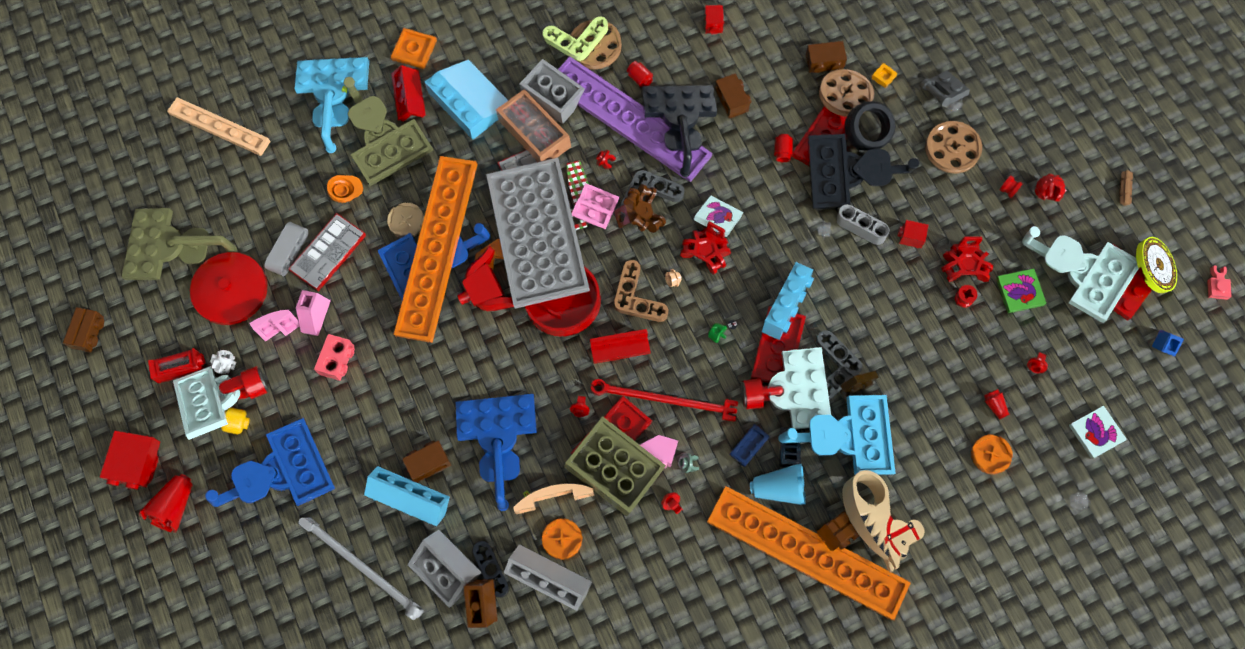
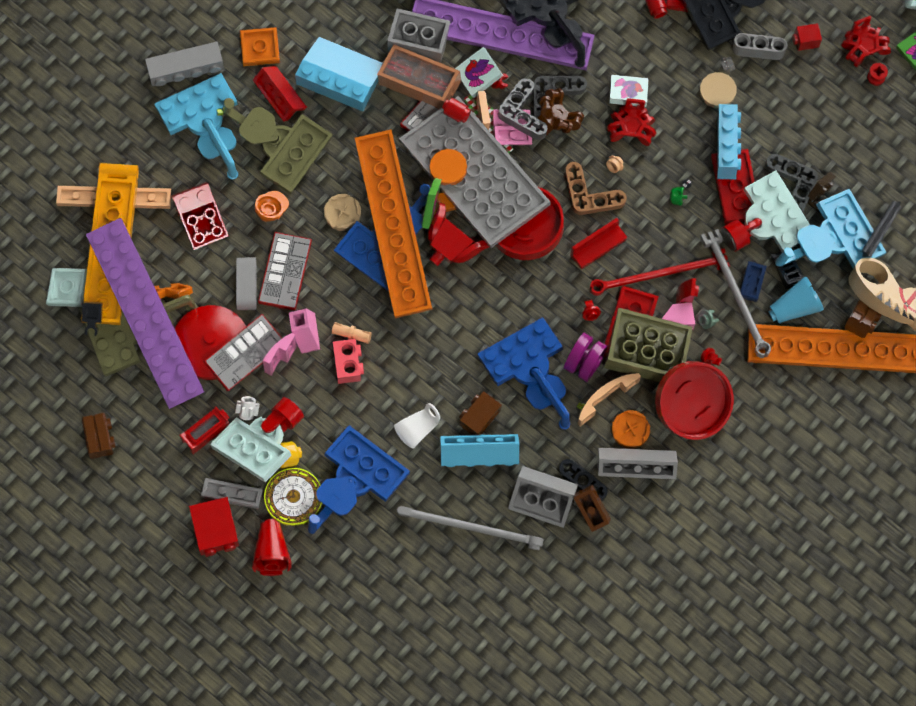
camera: 30 degrees left, 0 degrees up
none -> light aqua tile [46,268,87,307]
none -> light orange hinge [81,163,139,325]
none -> black plate [82,301,103,336]
none -> medium lavender plate [86,218,205,409]
none -> light grey brick [145,42,224,86]
none -> orange tile [154,283,193,299]
none -> slope [171,182,229,250]
none -> light grey tile [201,478,263,509]
none -> tile [203,314,282,392]
none -> tile [264,468,322,526]
none -> light nougat pin [332,322,372,344]
none -> white piece [394,403,440,449]
none -> bright green tile [422,178,442,229]
none -> orange tile [430,149,467,185]
none -> red brick [442,98,471,123]
none -> light aqua tile [455,47,503,98]
none -> light nougat tile [476,91,490,130]
none -> dark grey beam [498,79,548,140]
none -> magenta wheel [563,332,608,382]
none -> red piece [655,361,734,440]
none -> red slope [676,278,699,304]
none -> tan tile [700,72,737,108]
none -> light grey hinge [700,229,771,358]
none -> black axle [861,200,902,258]

